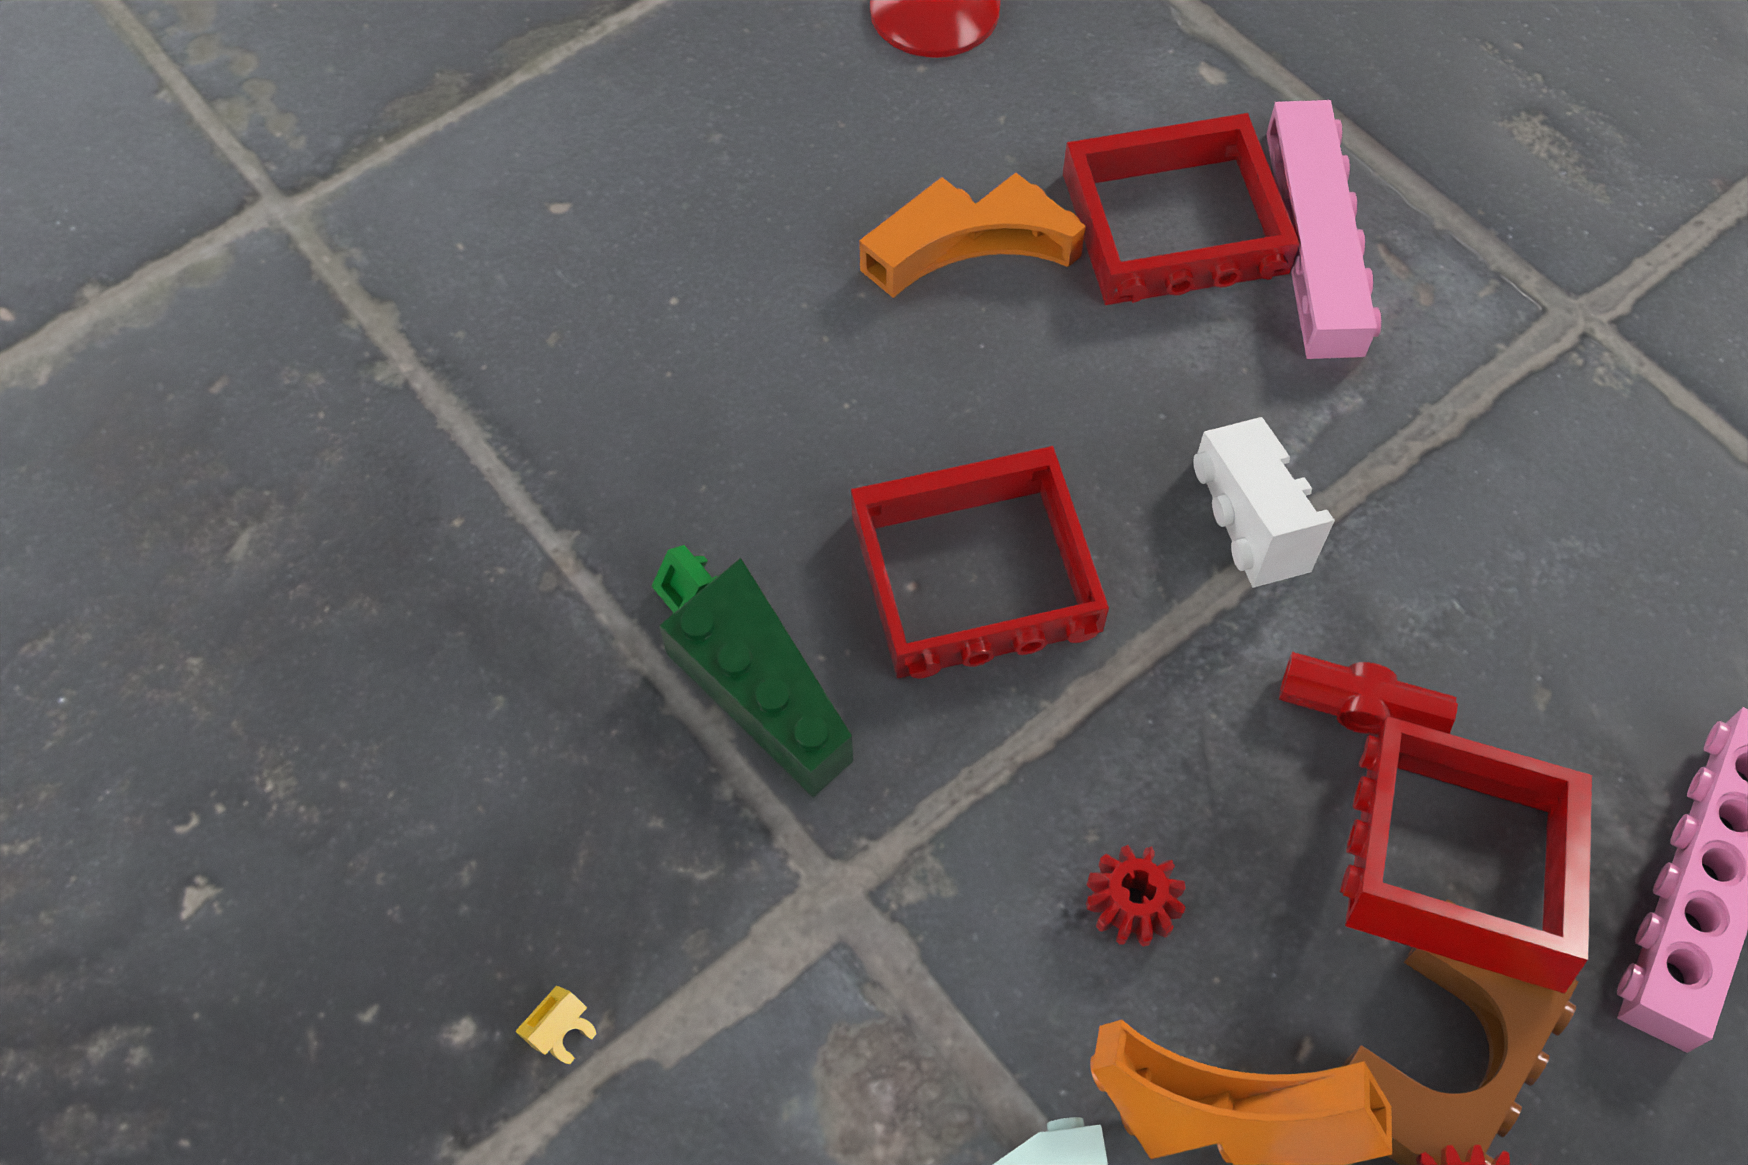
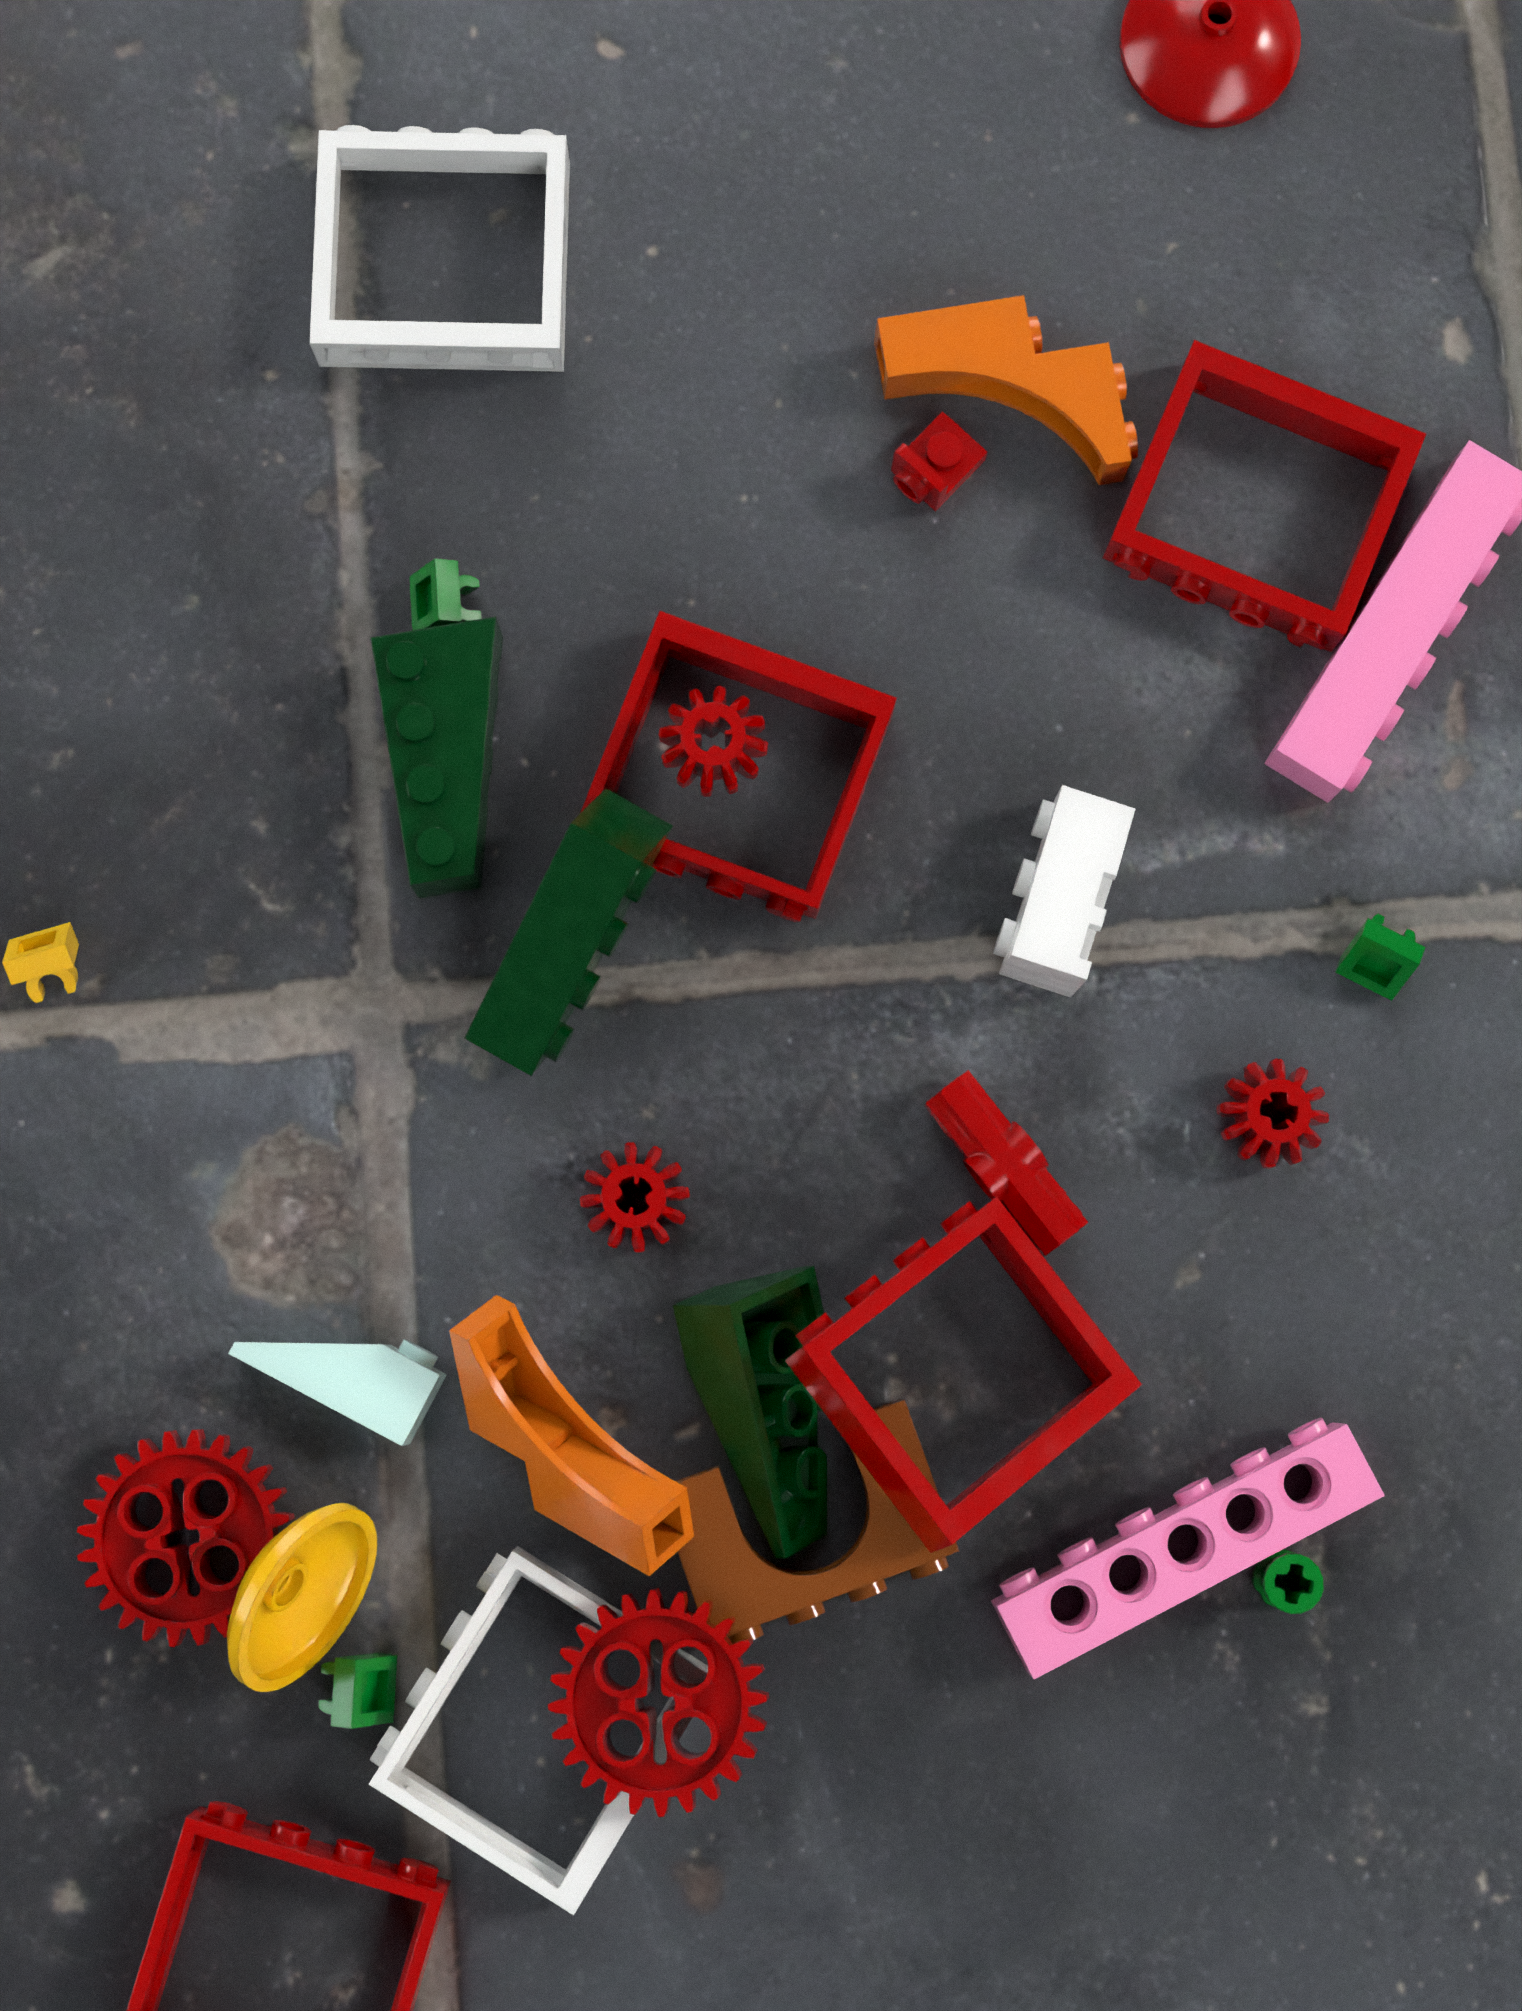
camera: 30 degrees right, 20 degrees up
none -> white window [310,125,570,372]
none -> dark green wedge [464,789,673,1076]
none -> red gear [659,685,768,797]
none -> dark green wedge [673,1266,827,1559]
none -> red bracket [891,411,988,512]
none -> red gear [1217,1059,1329,1169]
none -> green tile [1335,914,1426,1001]

